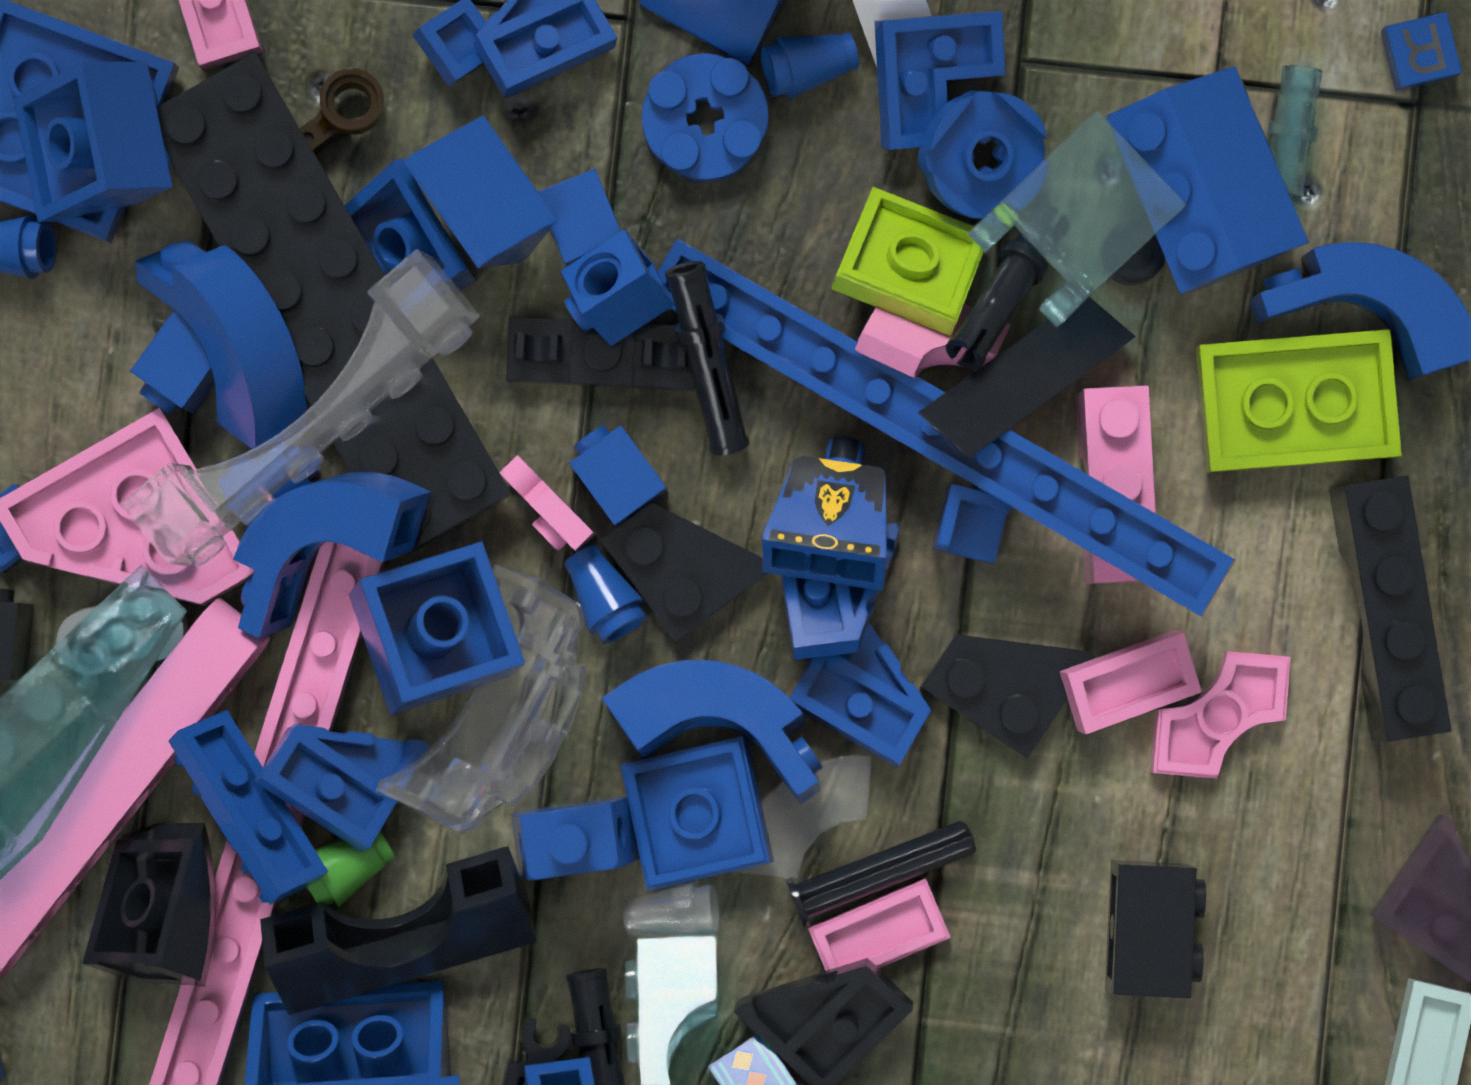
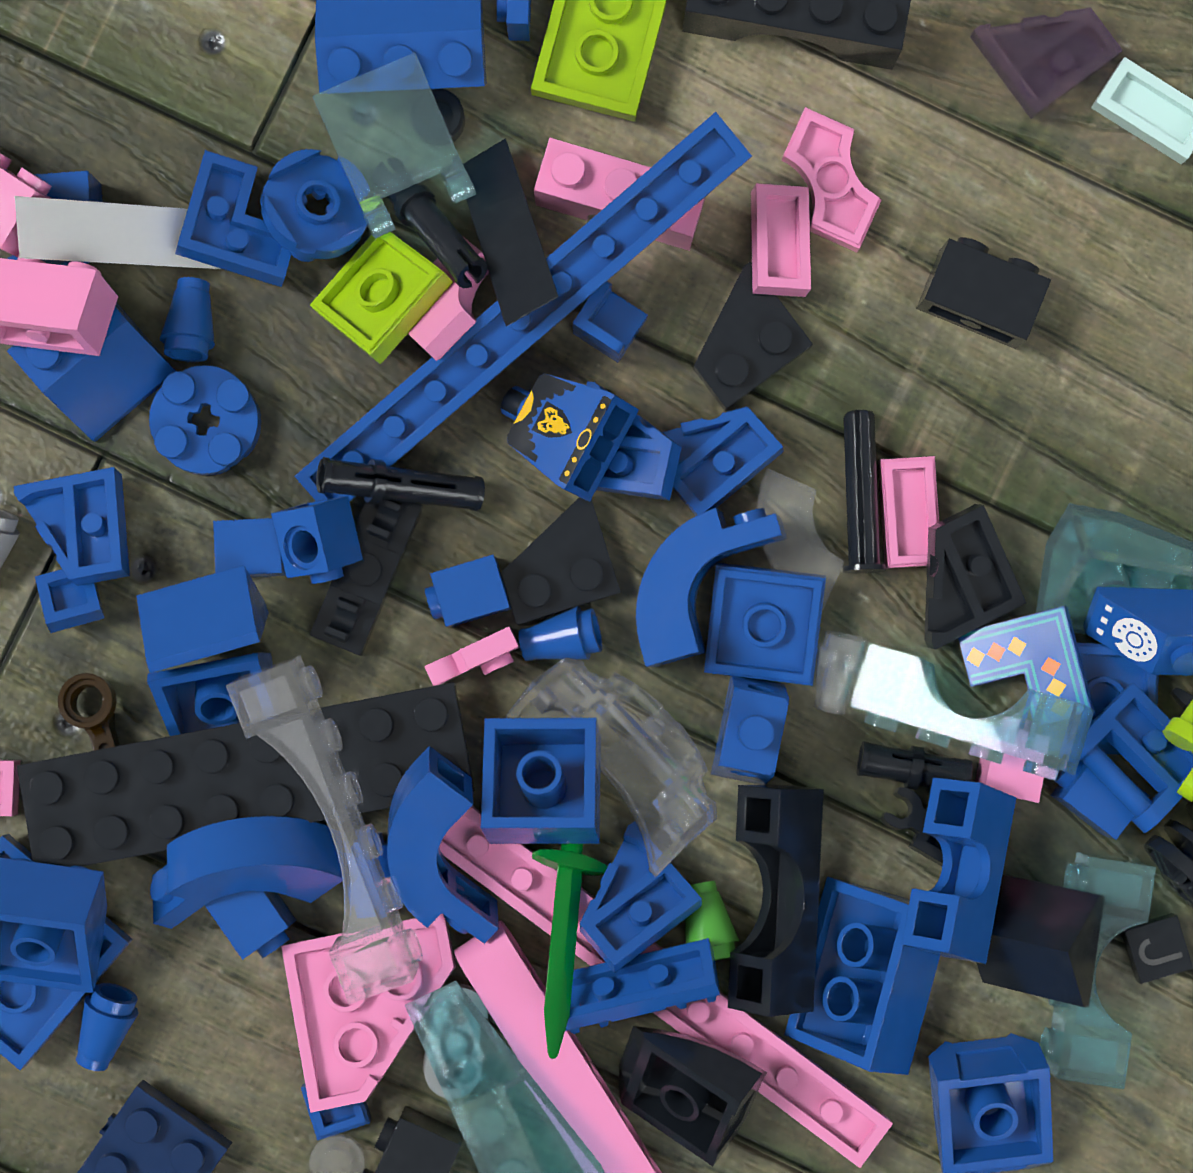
camera: 75 degrees left, 0 degrees up
none -> green sword [532,844,608,1059]

